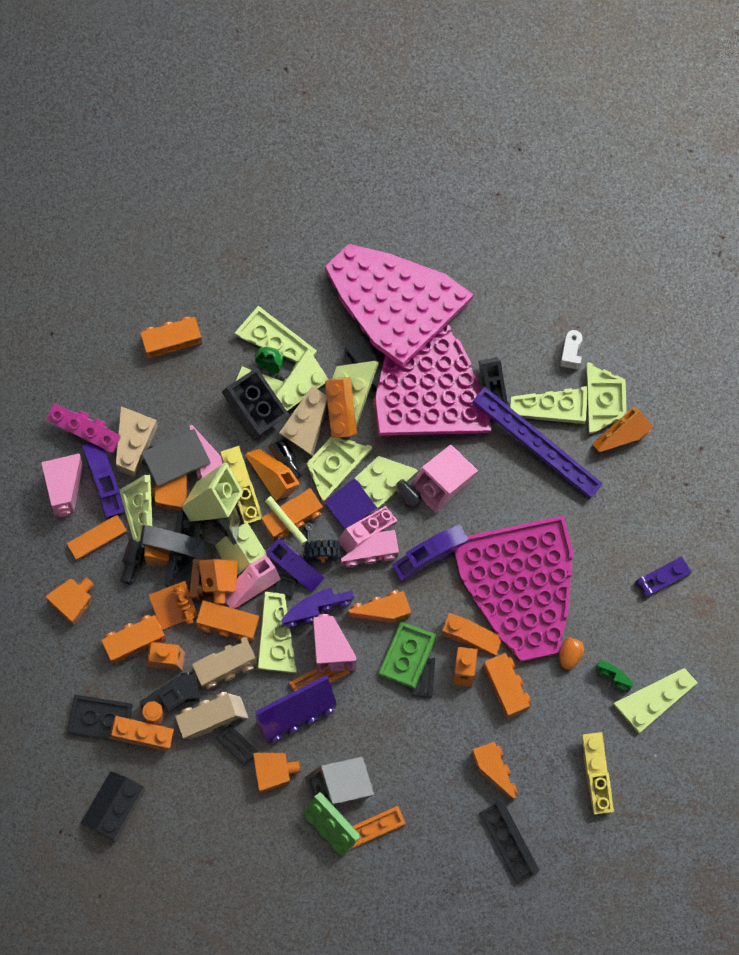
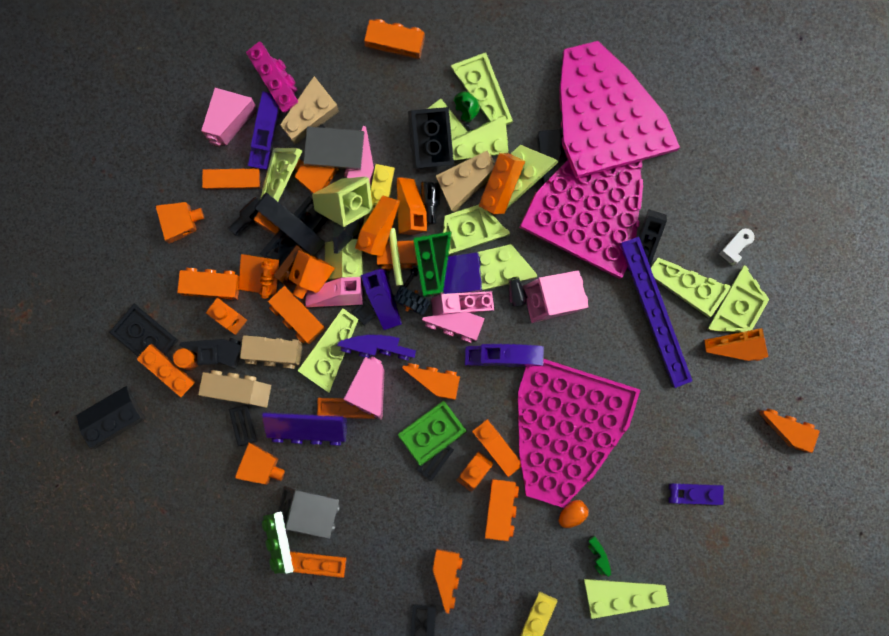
camera: 40 degrees right, 10 degrees up
none -> orange slope [355,195,400,256]
none -> green wedge [413,231,452,298]
none -> orange slope [759,408,820,453]

